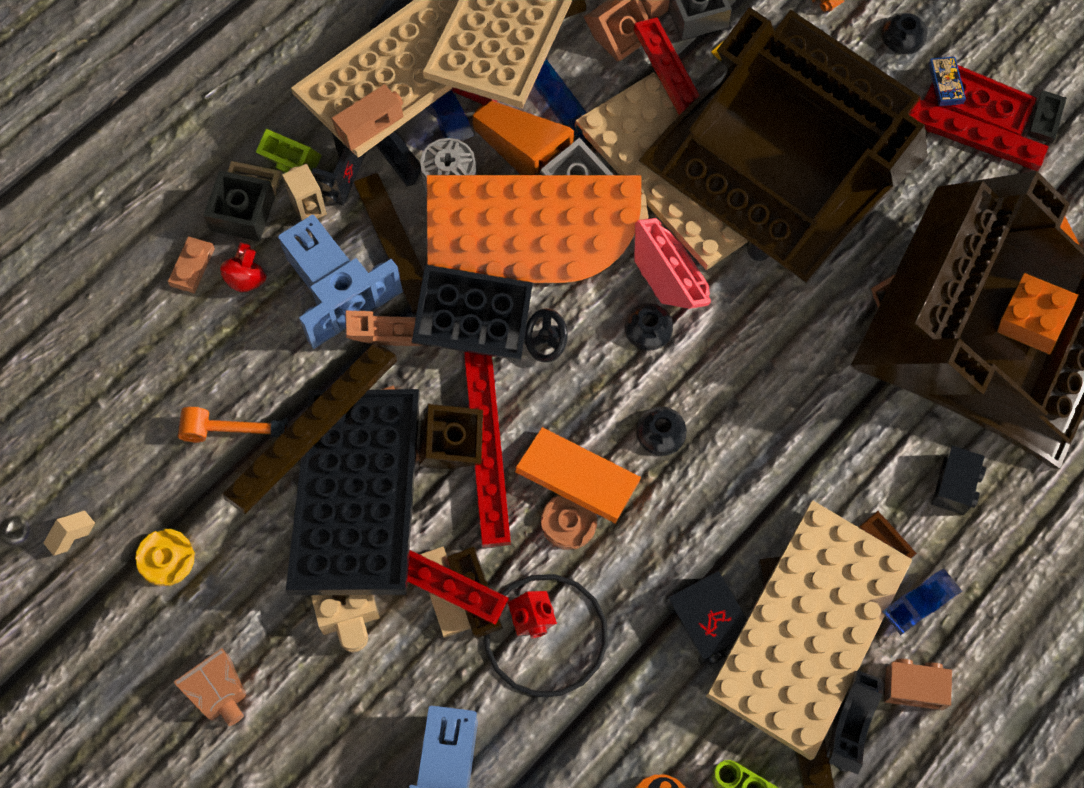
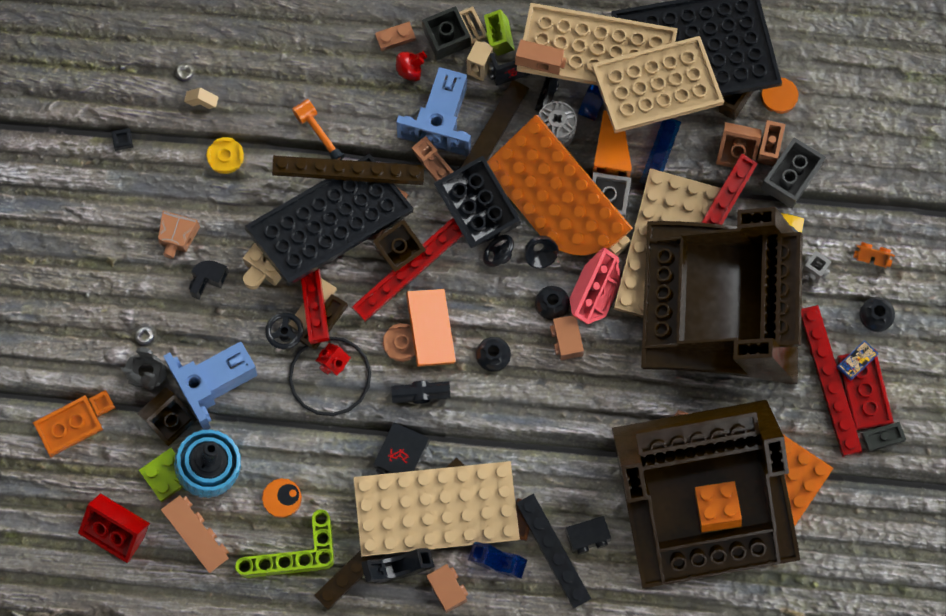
camera: 55 degrees right, 5 degrees up
none -> black tile [112,128,134,151]
none -> black brick [189,260,229,299]
none -> black piece [265,312,304,349]
none -> black piece [391,381,451,404]
none -> black plate [516,493,591,609]
none -> black piece [524,236,559,269]
none -> nougat brick [550,315,584,361]

